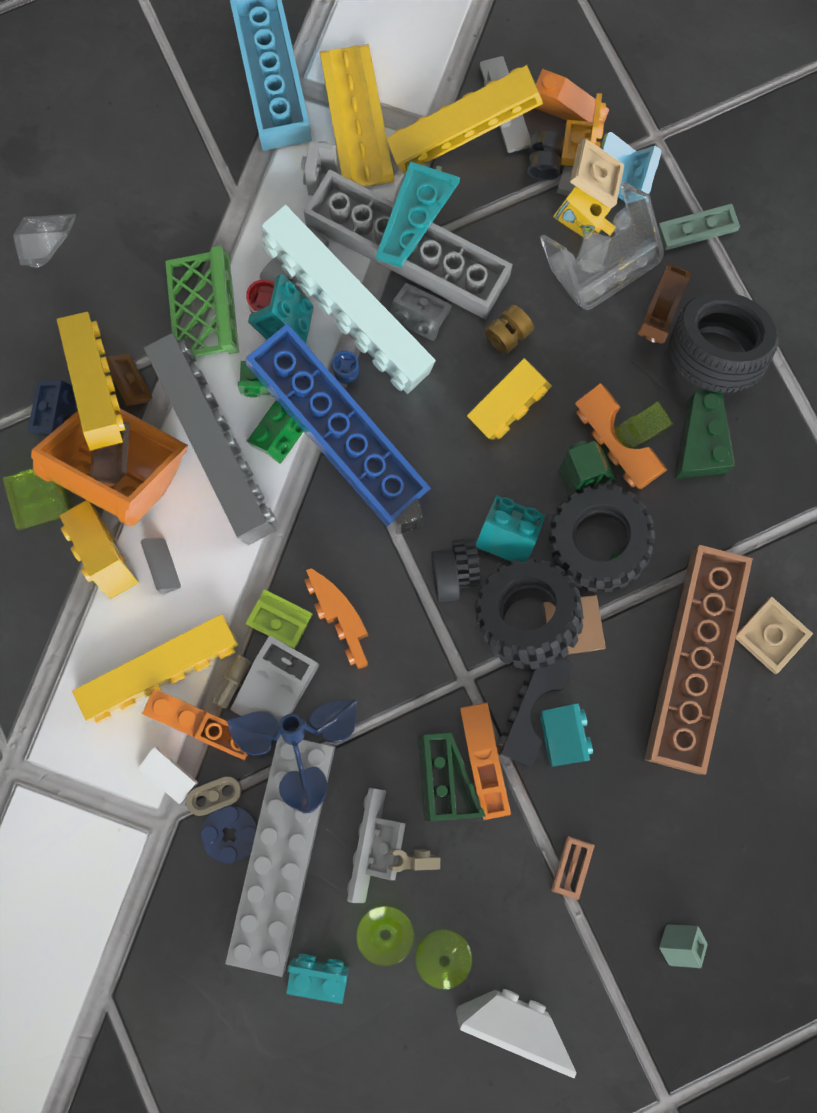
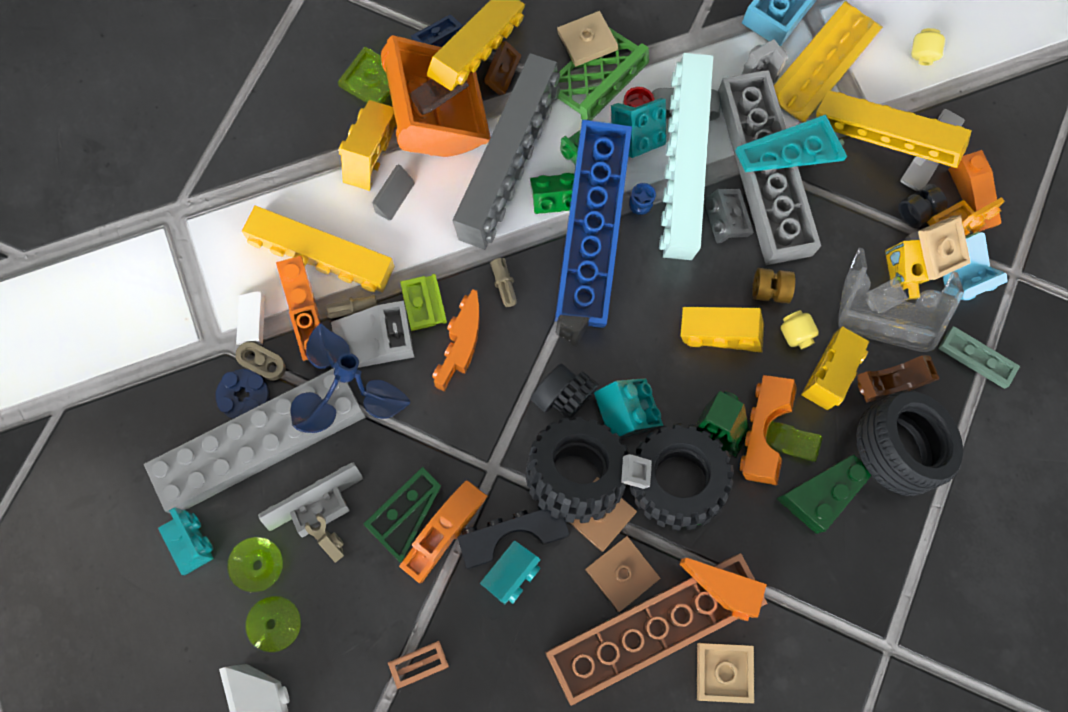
camera: 45 degrees right, 5 degrees down
none -> dark tan axle [490,258,517,307]
none -> tan plate [557,11,618,67]
none -> medium nougat plate [585,536,661,612]
none -> light grey tile [621,454,652,489]
none -> orange slope [680,557,767,621]
none -> light yellow head [781,310,819,350]
none -> yellow wedge [801,326,869,410]
none -> light yellow head [911,28,945,66]

